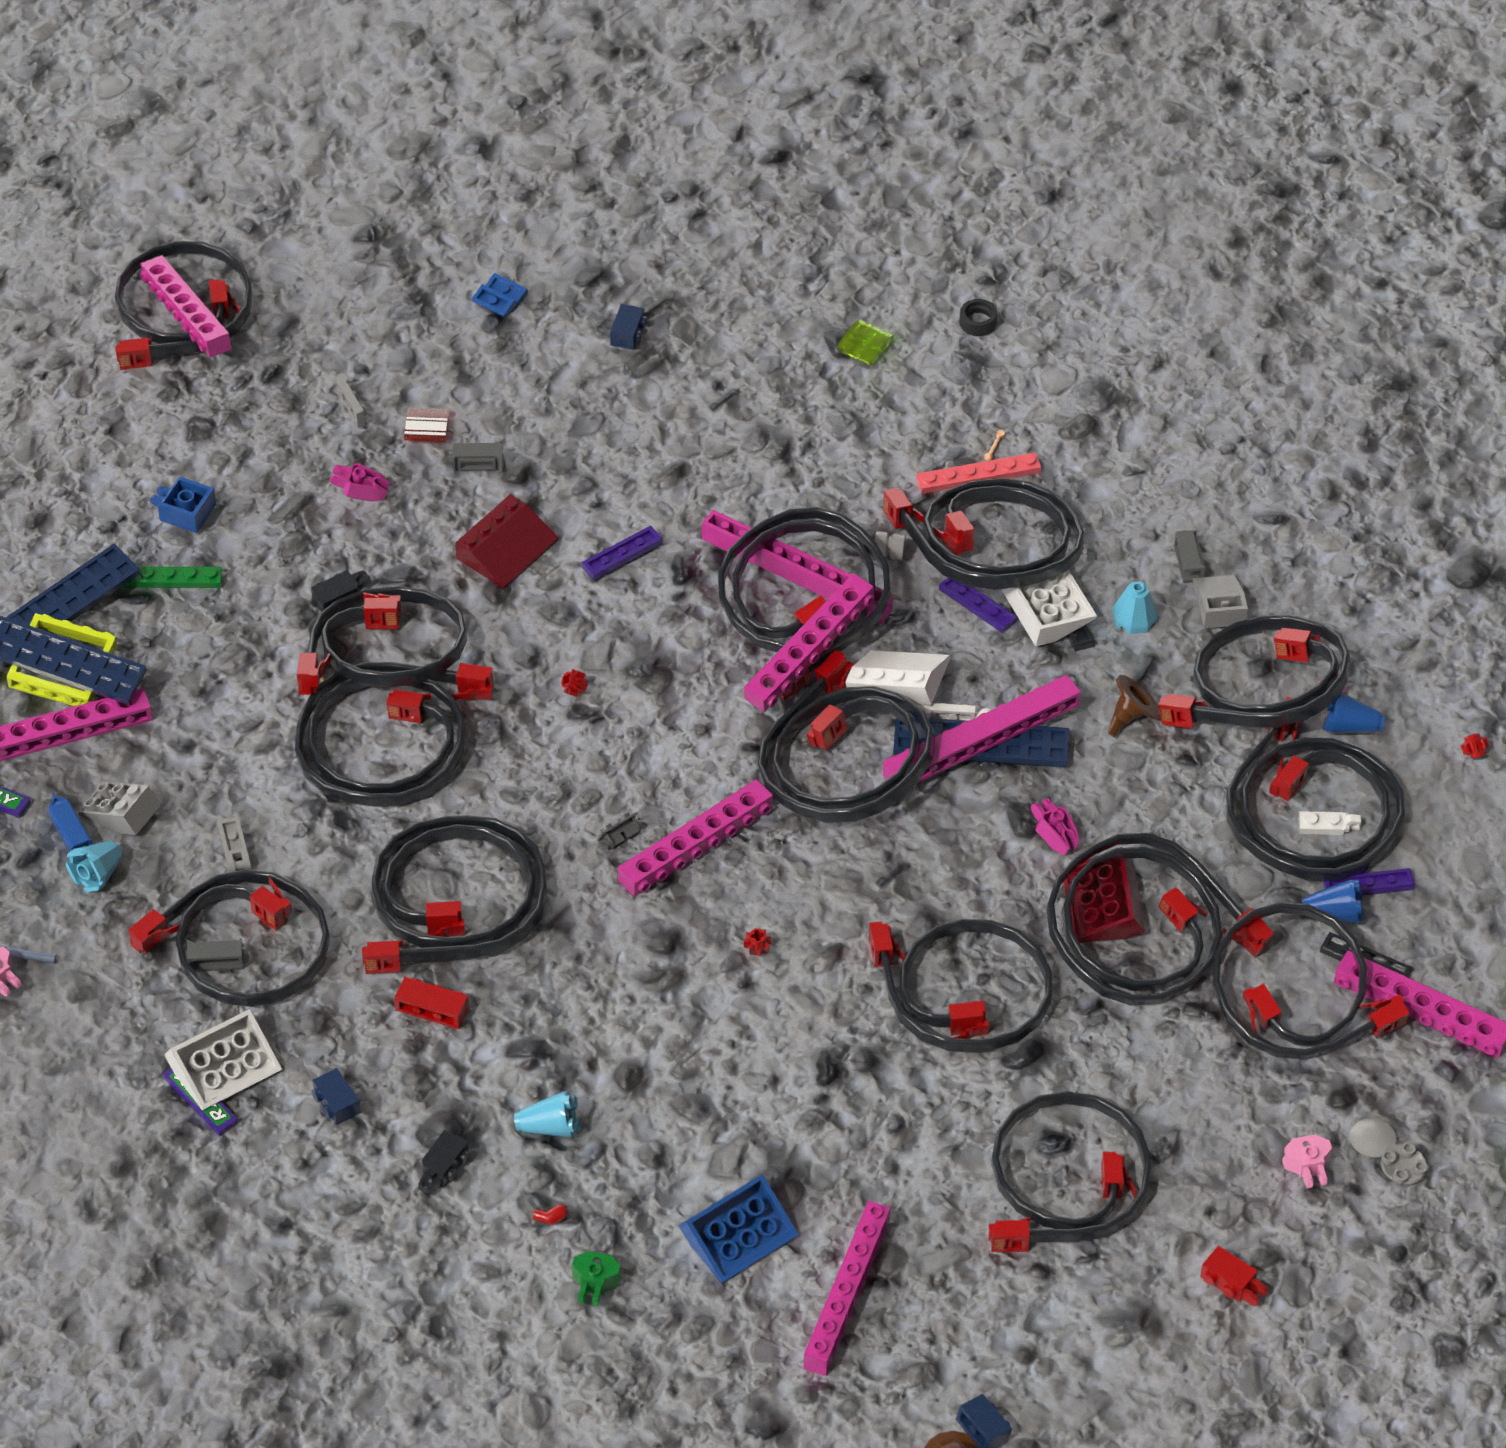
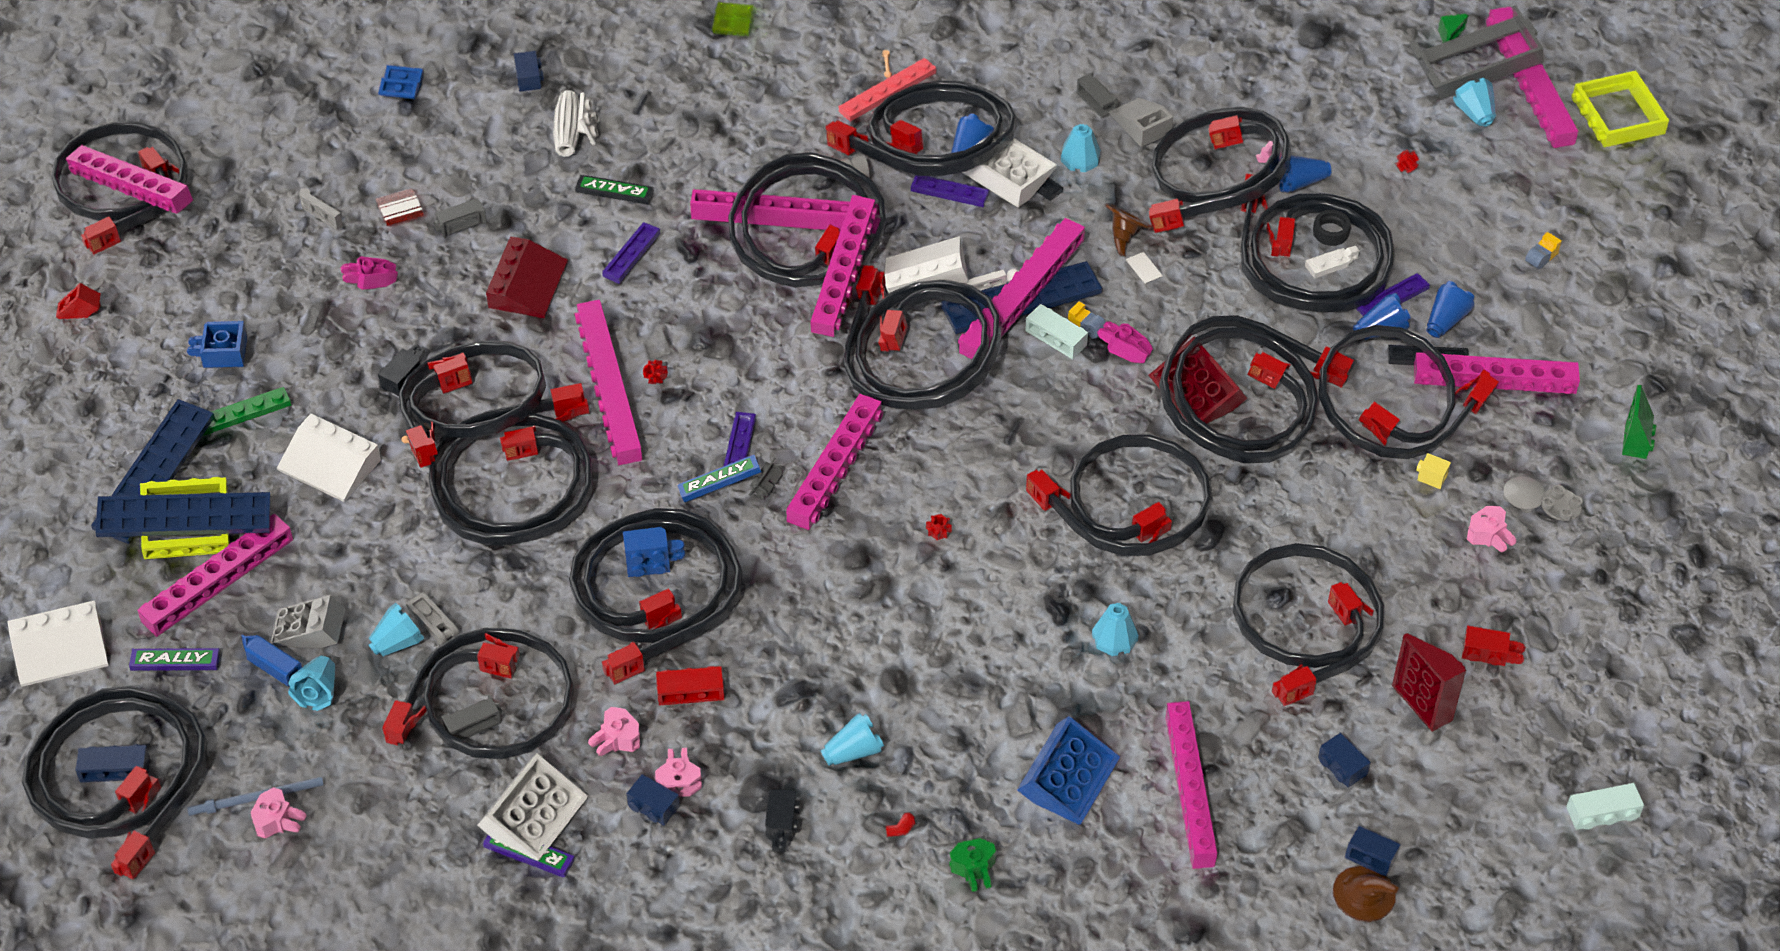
camera: 25 degrees left, 0 degrees up
none -> red slope [56,283,101,319]
none -> white slope [277,414,381,502]
none -> medium azure cone [368,603,424,656]
none -> white plate [553,91,599,157]
none -> dark pink brick [574,300,642,465]
none -> tile [575,174,654,205]
none -> bright pink hinge [588,707,640,756]
none -> blue hinge [623,527,685,577]
none -> bright pink hinge [655,748,702,797]
none -> tile [677,455,761,502]
none -> dark purple tile [724,412,756,481]
none -> blue cone [951,114,994,153]
none -> light aqua brick [1025,304,1088,359]
none -> leg [1068,301,1106,338]
none -> medium azure cone [1092,603,1139,656]
none -> white sticker [1125,252,1163,283]
none -> black tyre [1313,210,1351,246]
none -> dark blue brick [1318,733,1371,788]
none -> dark red slope [1392,633,1466,732]
none -> light yellow brick [1416,453,1451,489]
none -> blue cone [1426,281,1475,338]

